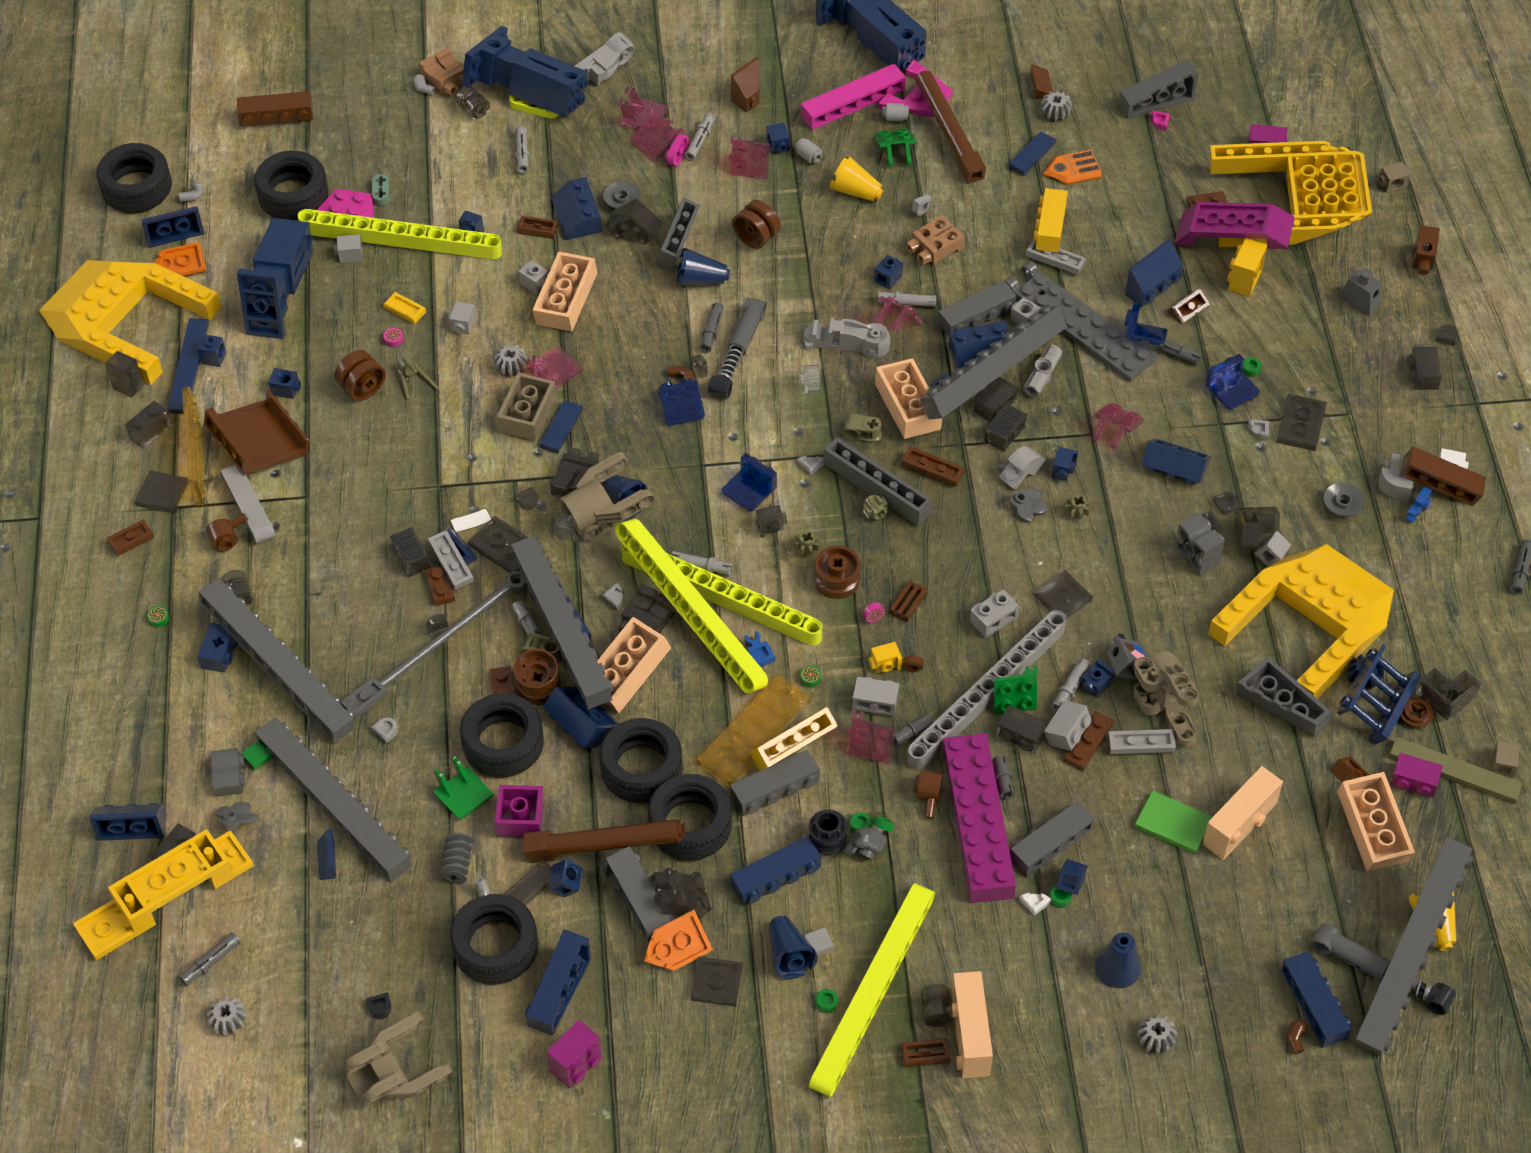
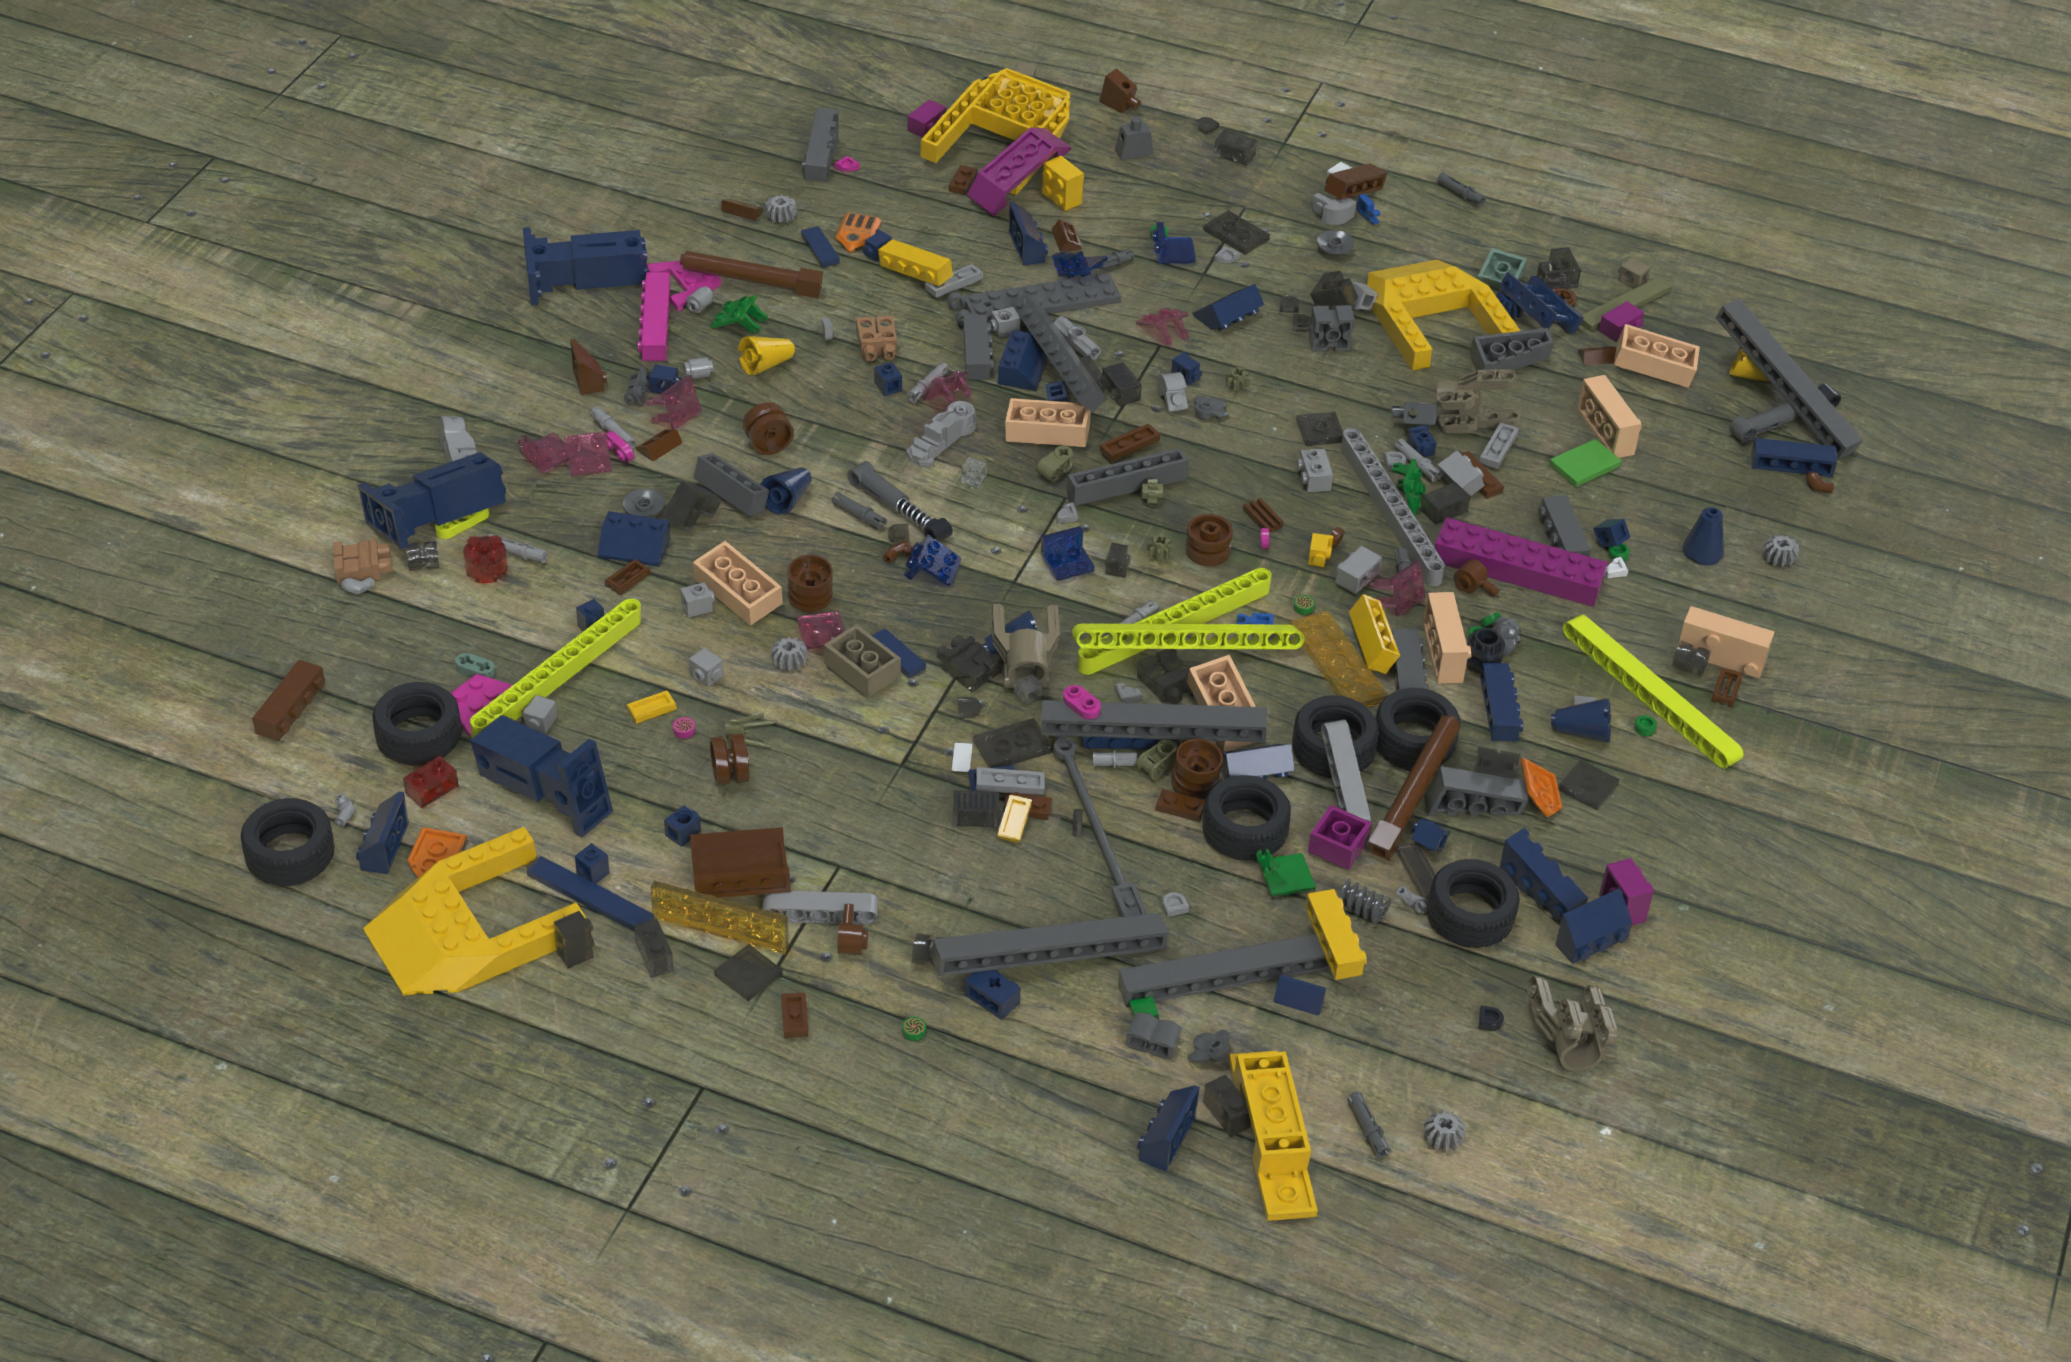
camera: 65 degrees left, 10 degrees down
none -> clear red brick [403,756,459,809]
none -> clear red brick [463,535,508,584]
none -> dark grey hinge [624,366,650,407]
none -> reddish brown slope [636,429,682,461]
none -> reddish brown wheel [788,554,833,612]
none -> dark blue brick [862,229,892,262]
none -> tile [997,795,1032,843]
none -> dark pink plate [1063,685,1101,719]
none -> yellow brick [1305,889,1367,980]
none -> light grey beam [1321,720,1371,822]
none -> light grey tile [1384,452,1406,471]
none -> light nougat brick [1423,592,1471,684]
none -> sand green slope [1478,248,1527,290]
none -> dark blue slope [1555,889,1632,964]

